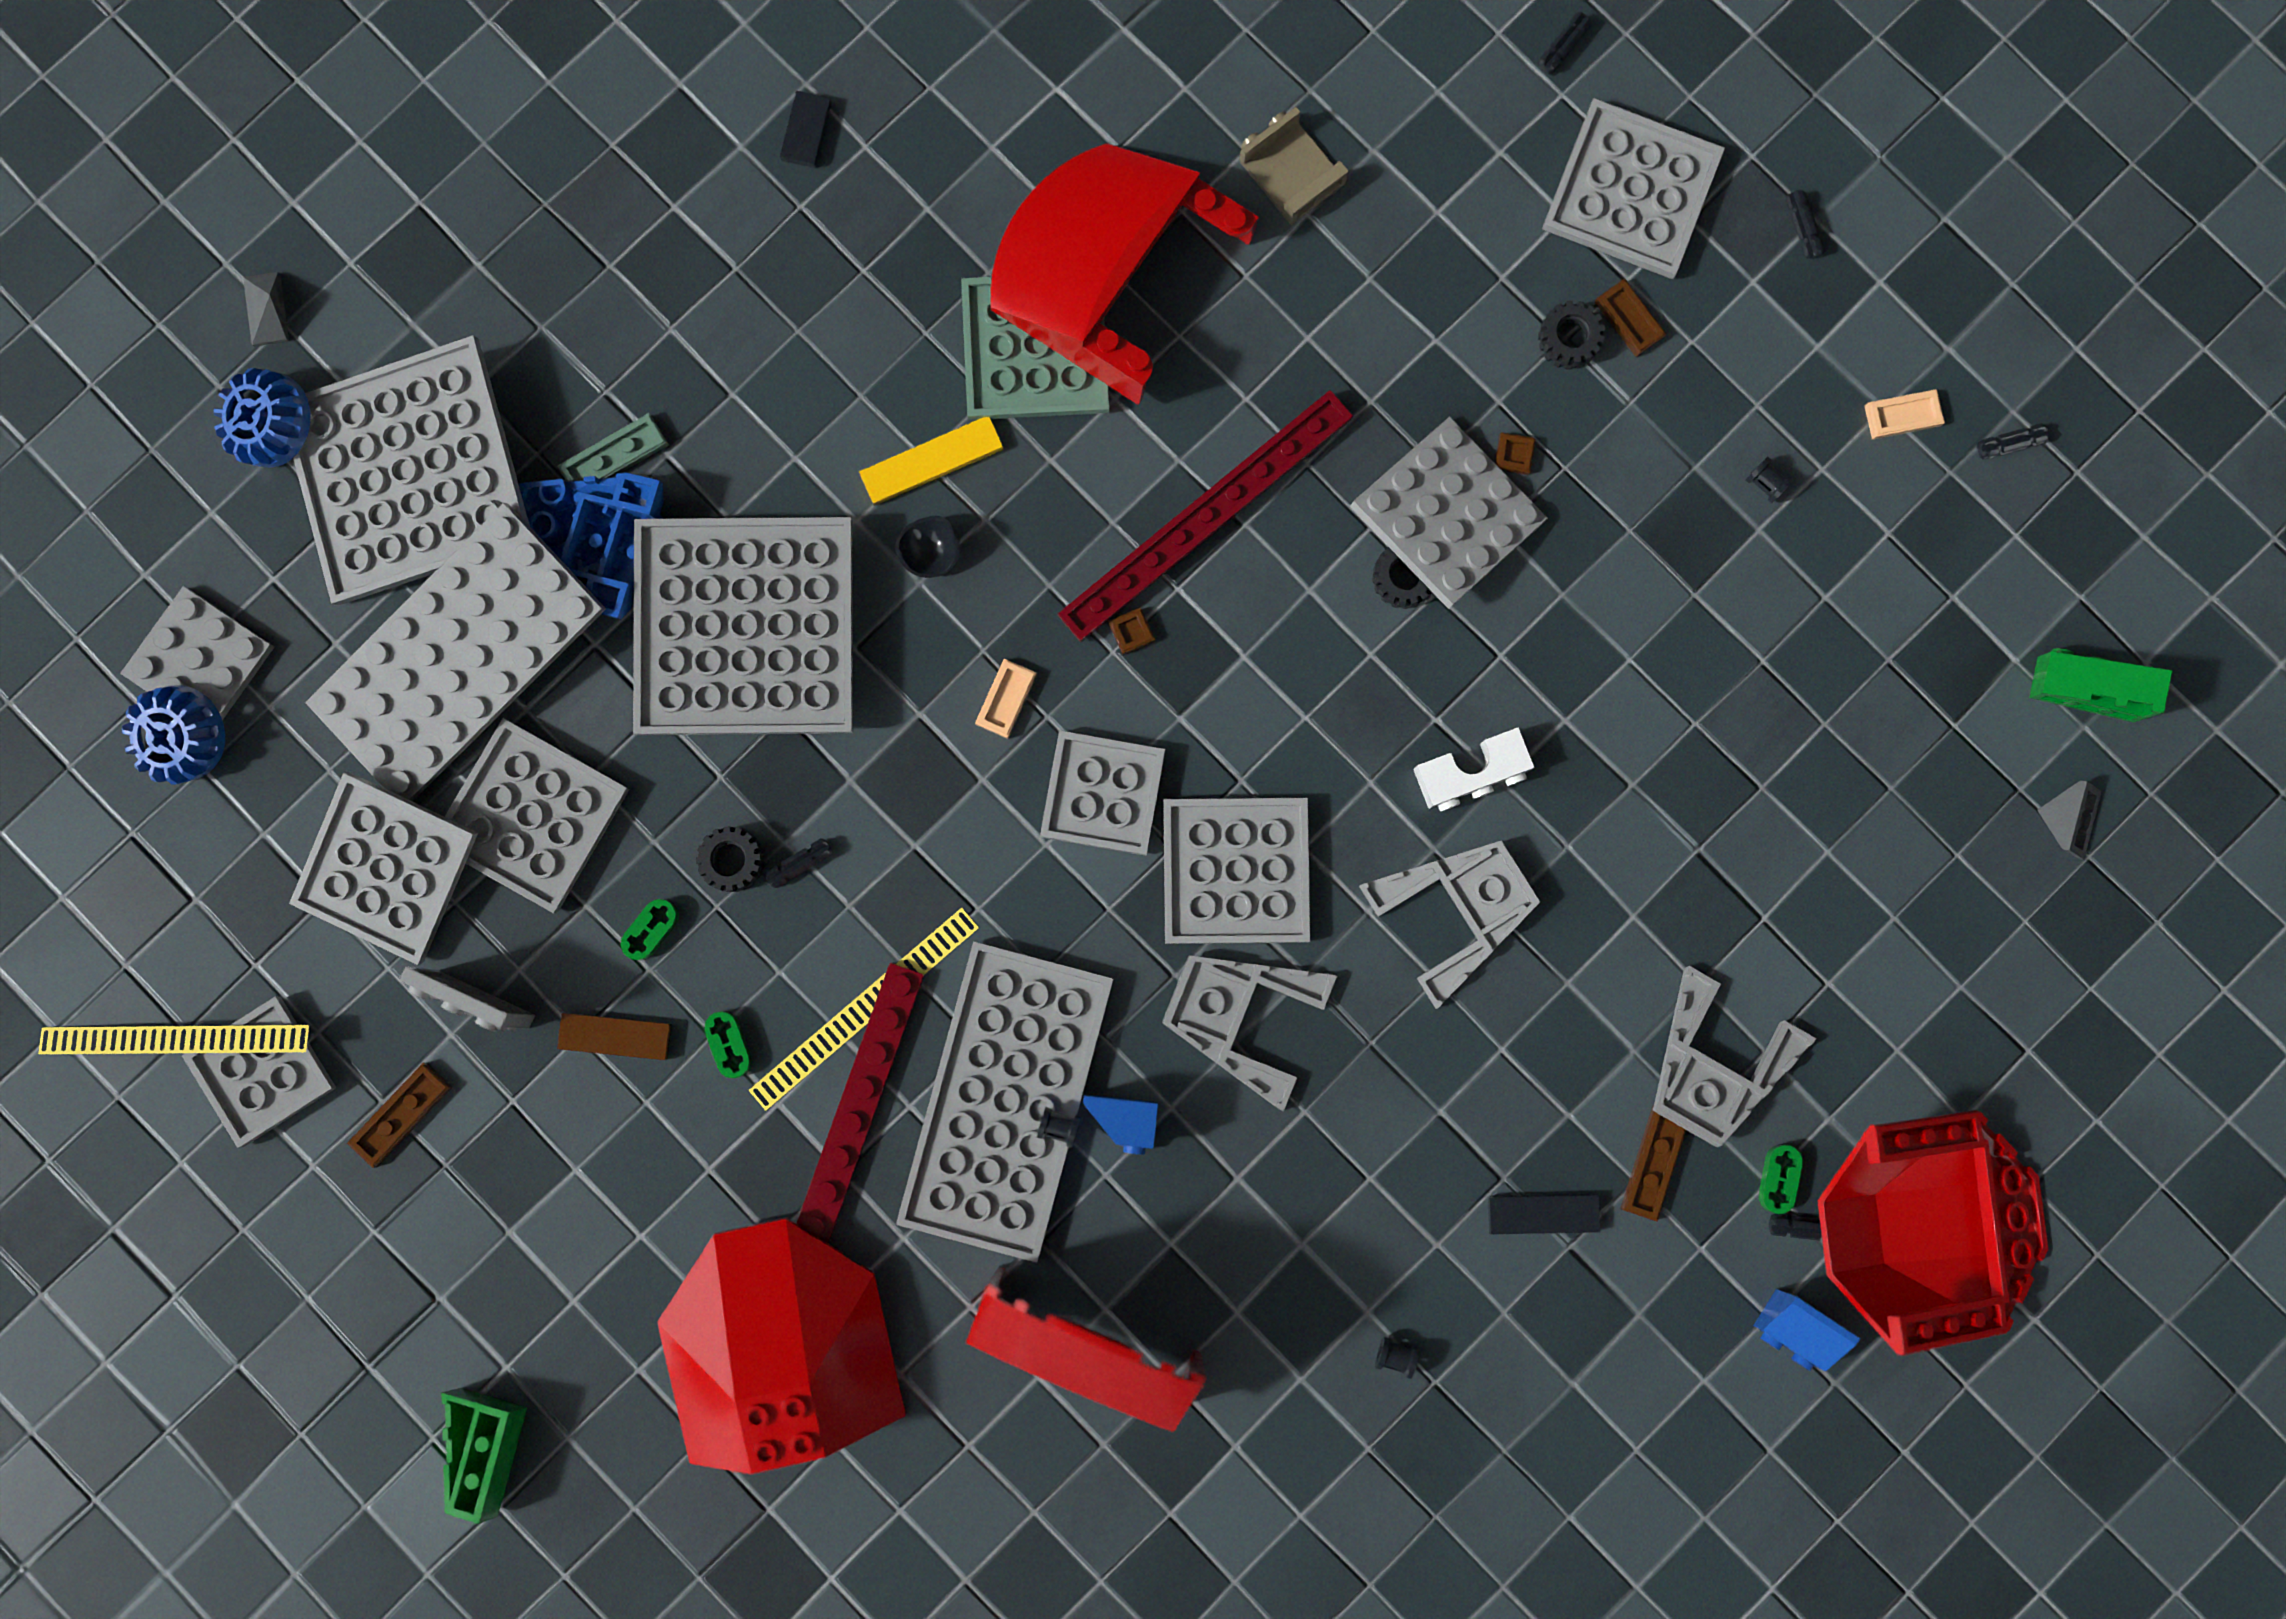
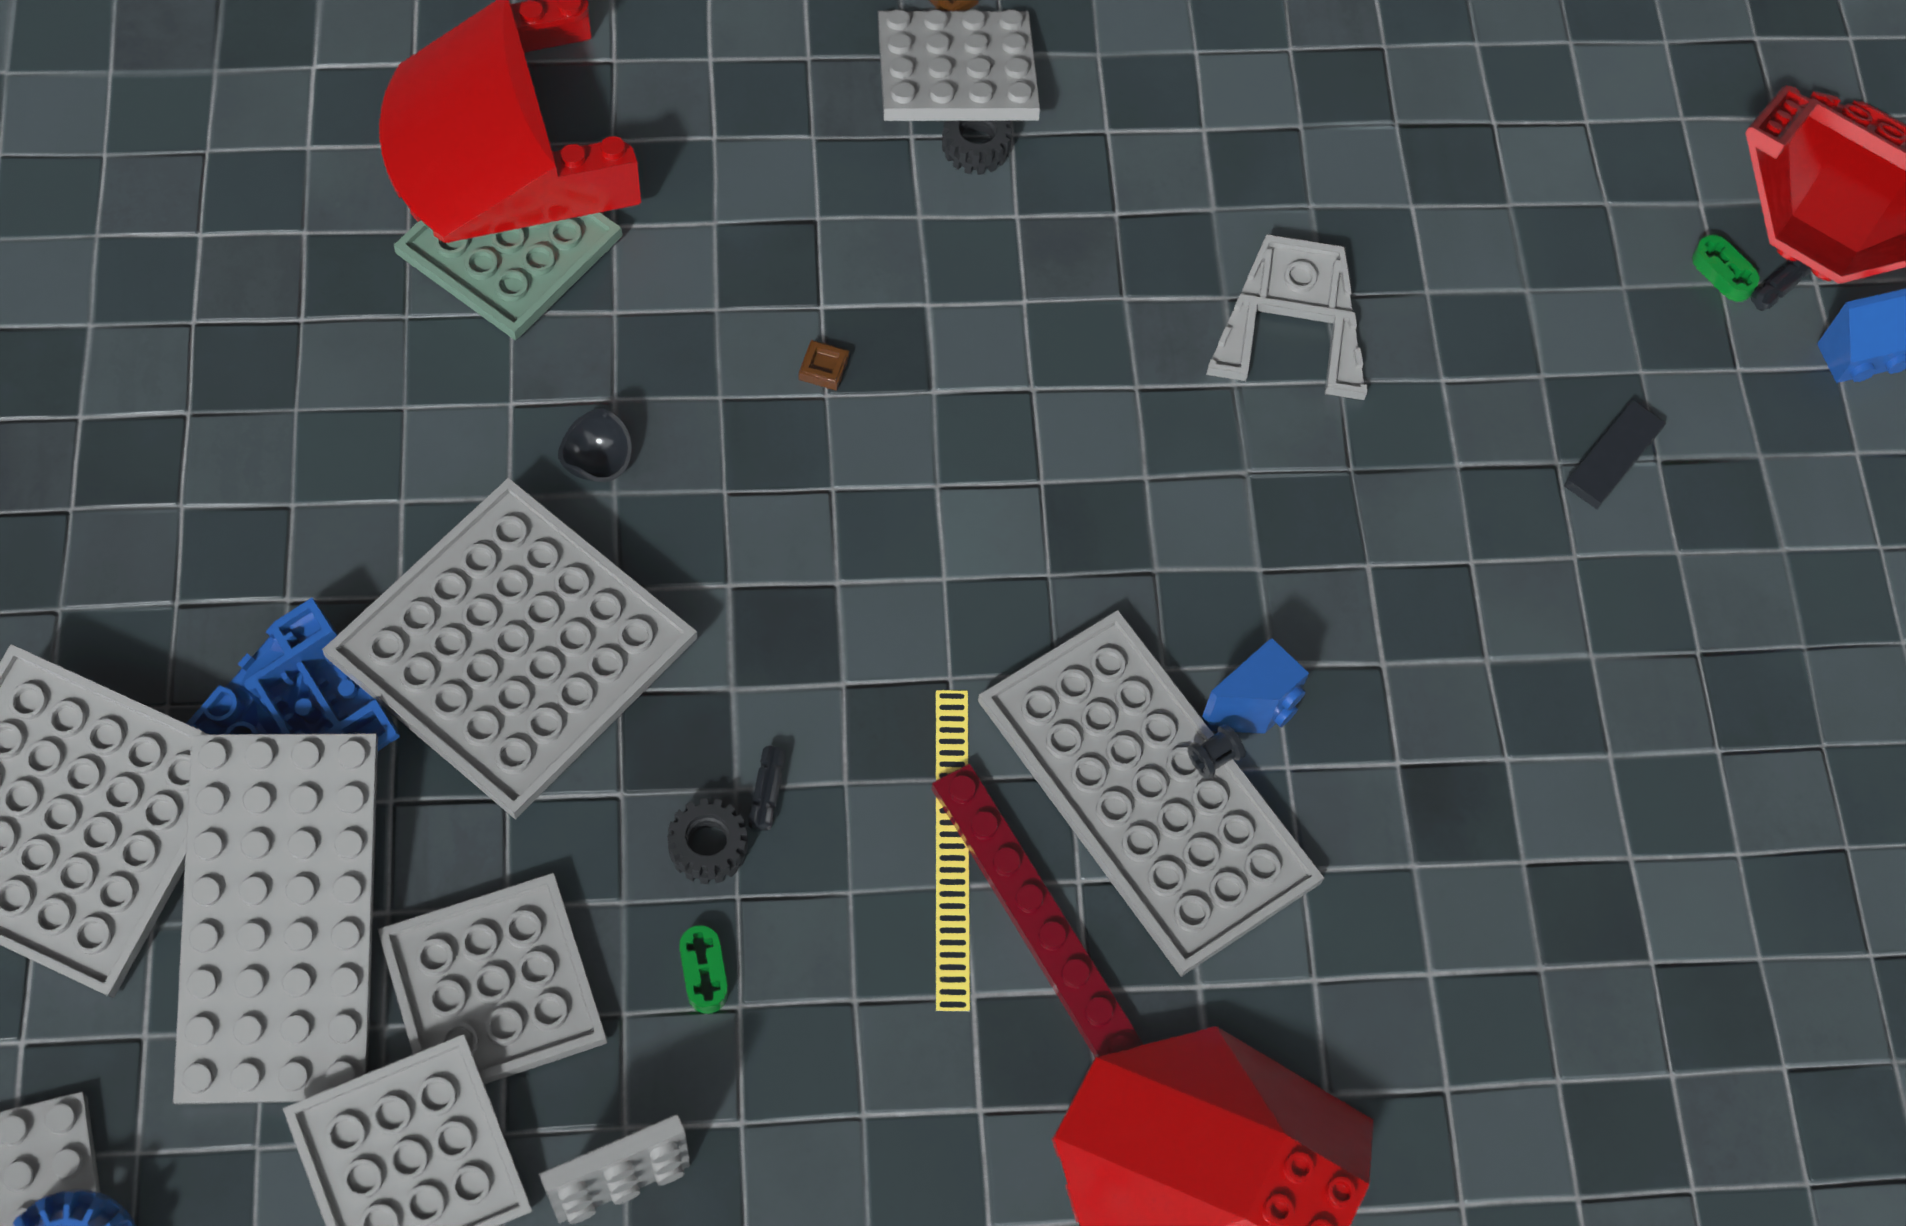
camera: 55 degrees left, 20 degrees down
sand green tile [557,413,669,482] -> none
reddish brown tile [557,1013,672,1060] -> none
green beam [704,1011,752,1078] -> none
black tile [780,90,832,168] -> none
yellow tile [859,417,1003,506] -> none
red windscreen [966,1266,1206,1432] -> none
light nougat tile [975,659,1037,739] -> none
light grey plate [1040,731,1165,856] -> none
dark red plate [1058,390,1353,643] -> none
light grey wing [1162,956,1337,1111] -> none
light grey plate [1163,798,1310,944] -> none
black bush [1375,1336,1420,1379] -> none
white arch [1413,728,1534,812] -> none
reddish brown tile [1620,1105,1686,1222] -> none
light grey wing [1653,966,1816,1147] -> none

